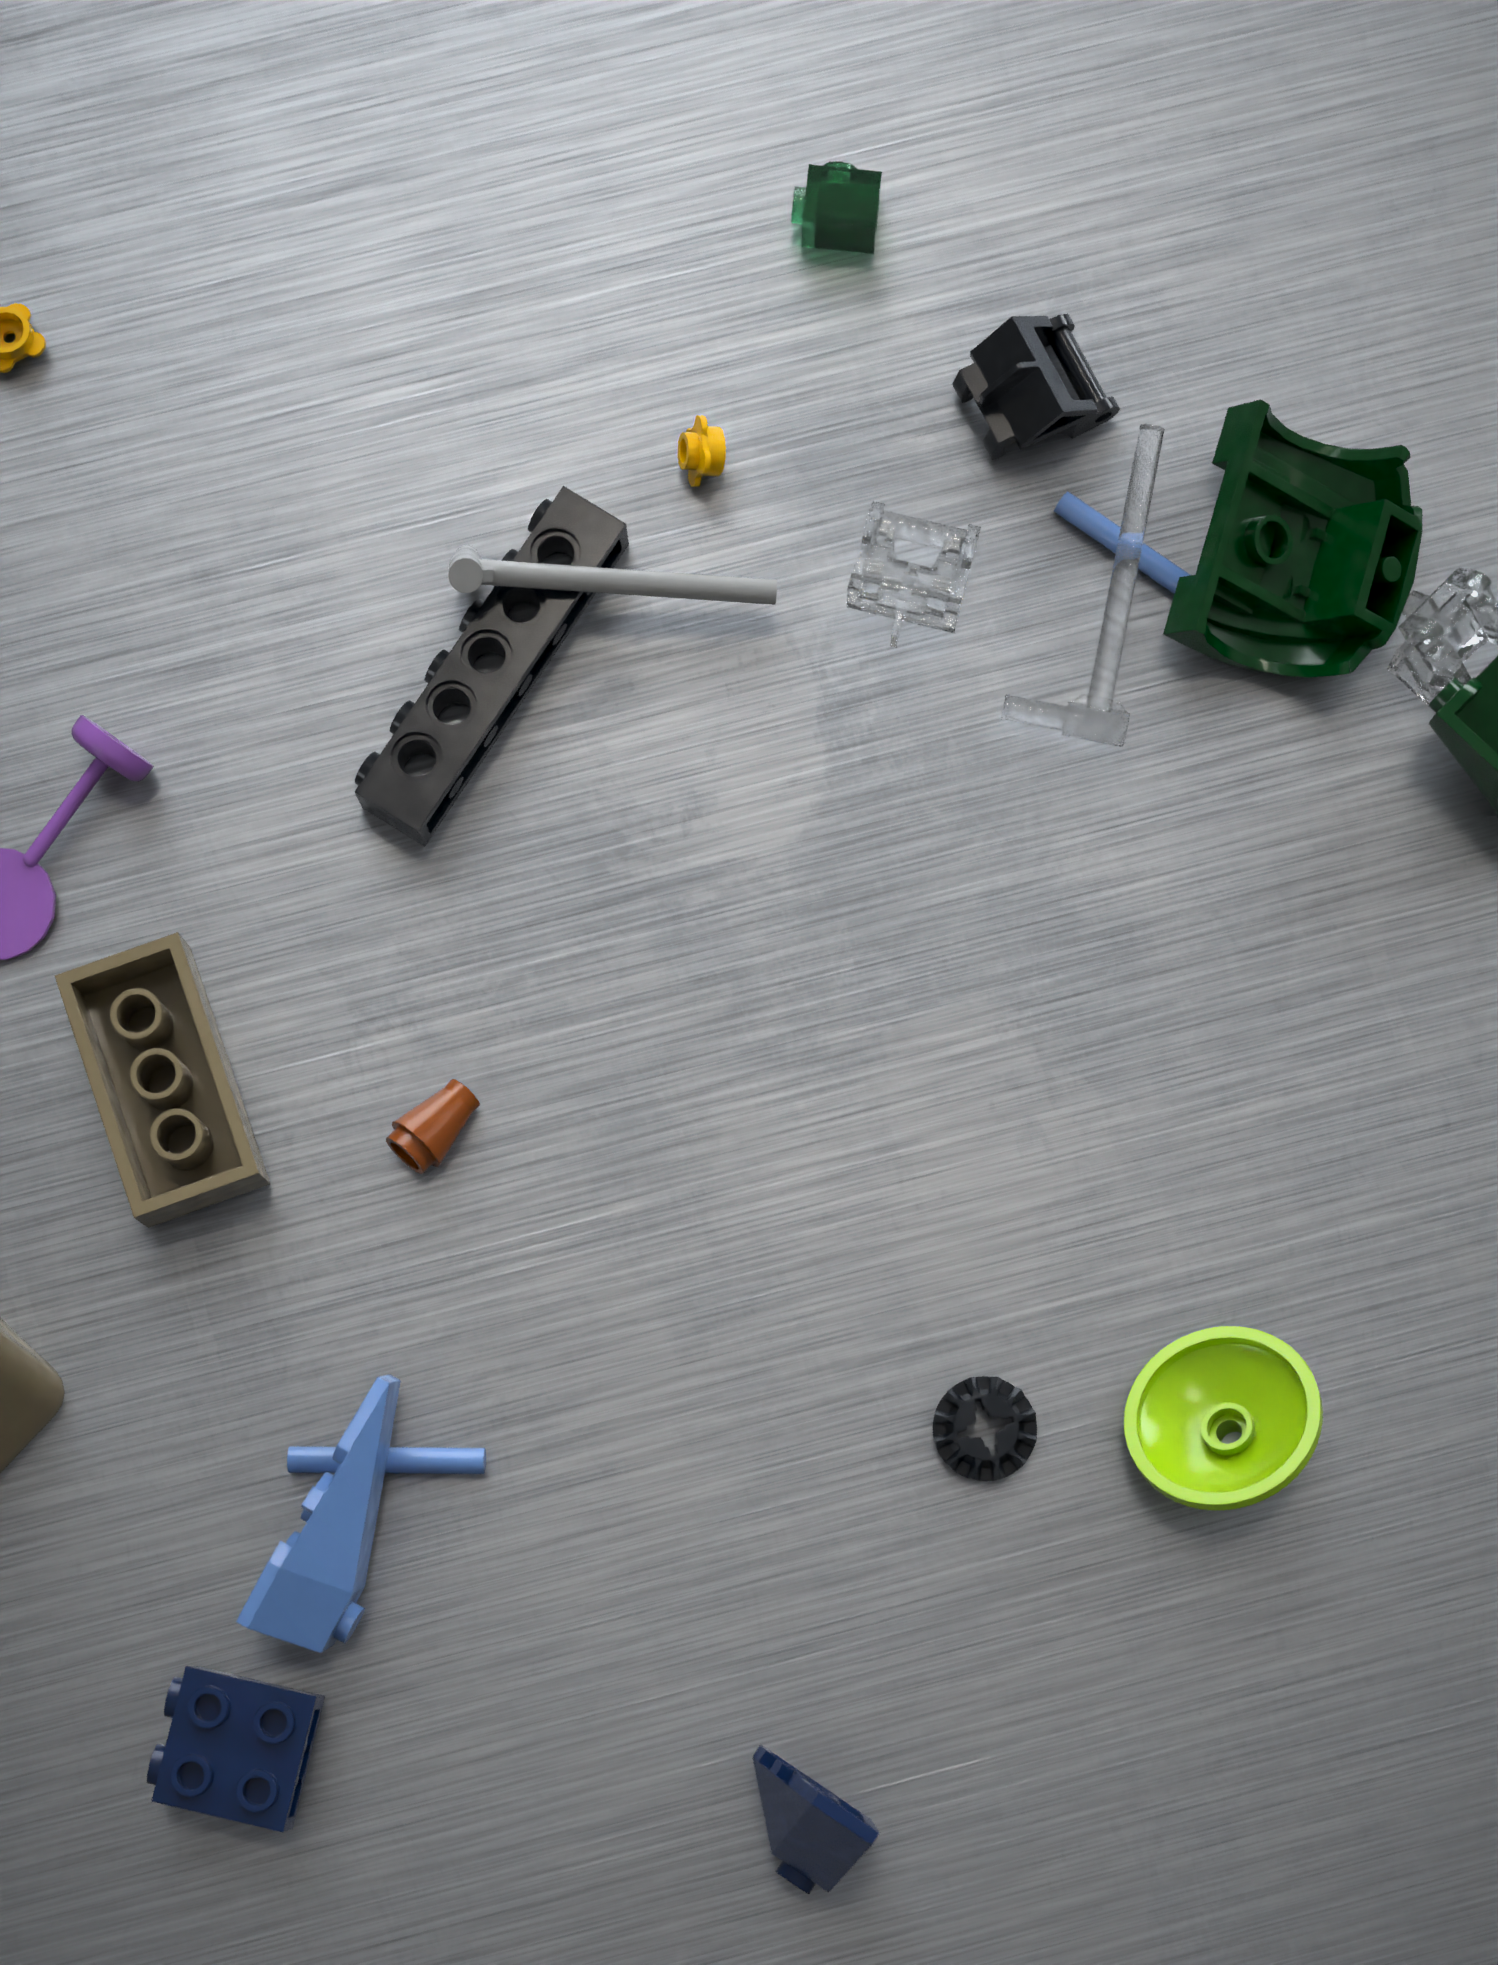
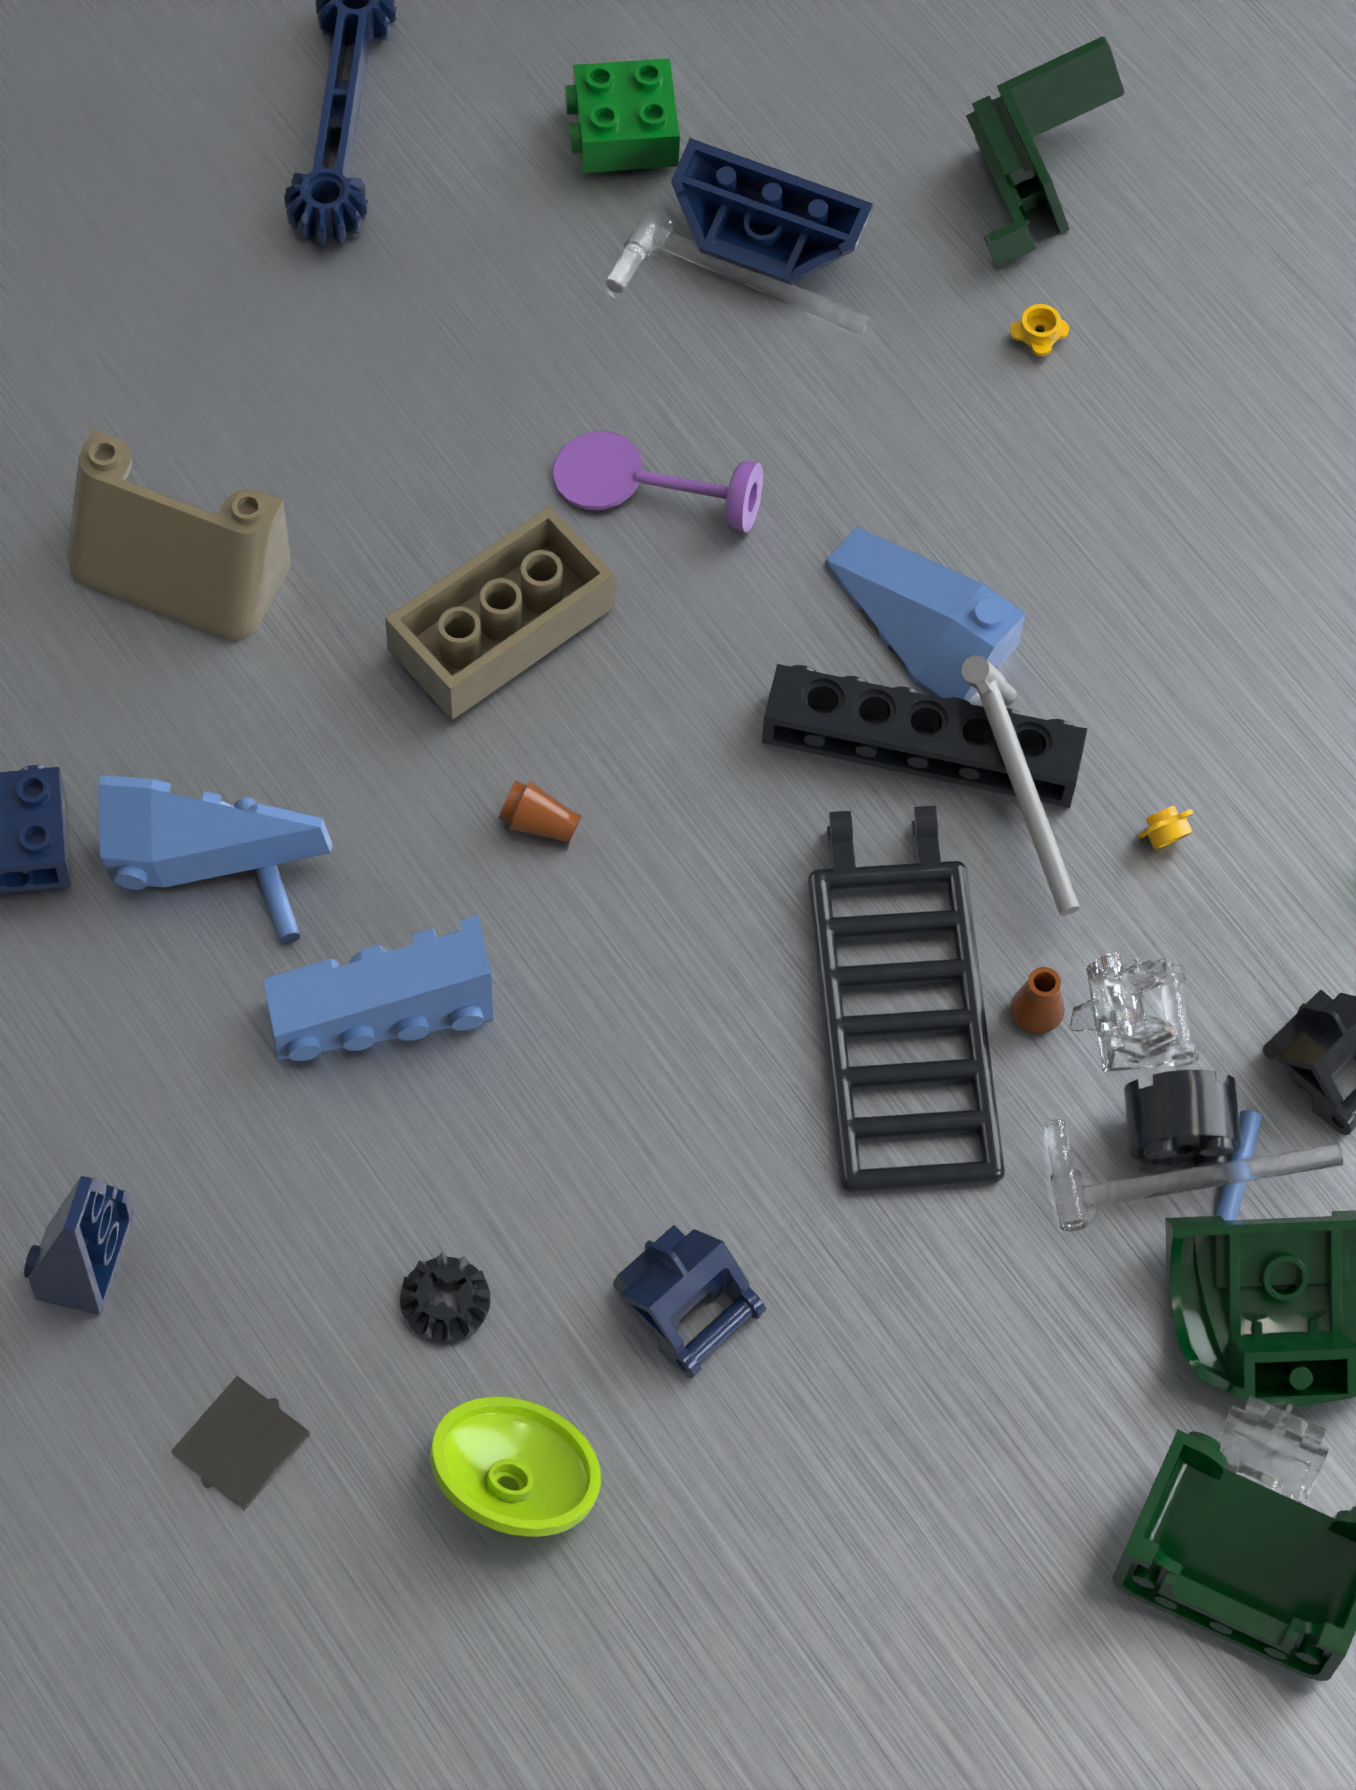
camera: 65 degrees right, 15 degrees down
none -> clear smoke piece [171,1376,310,1511]
none -> medium blue wedge [263,914,493,1061]
none -> dark blue piece [613,1225,766,1378]
none -> black bar [808,806,1005,1192]
none -> medium blue wedge [825,527,1026,701]
none -> dark orange cone [1011,967,1065,1034]
none -> black brick [1124,1070,1241,1173]

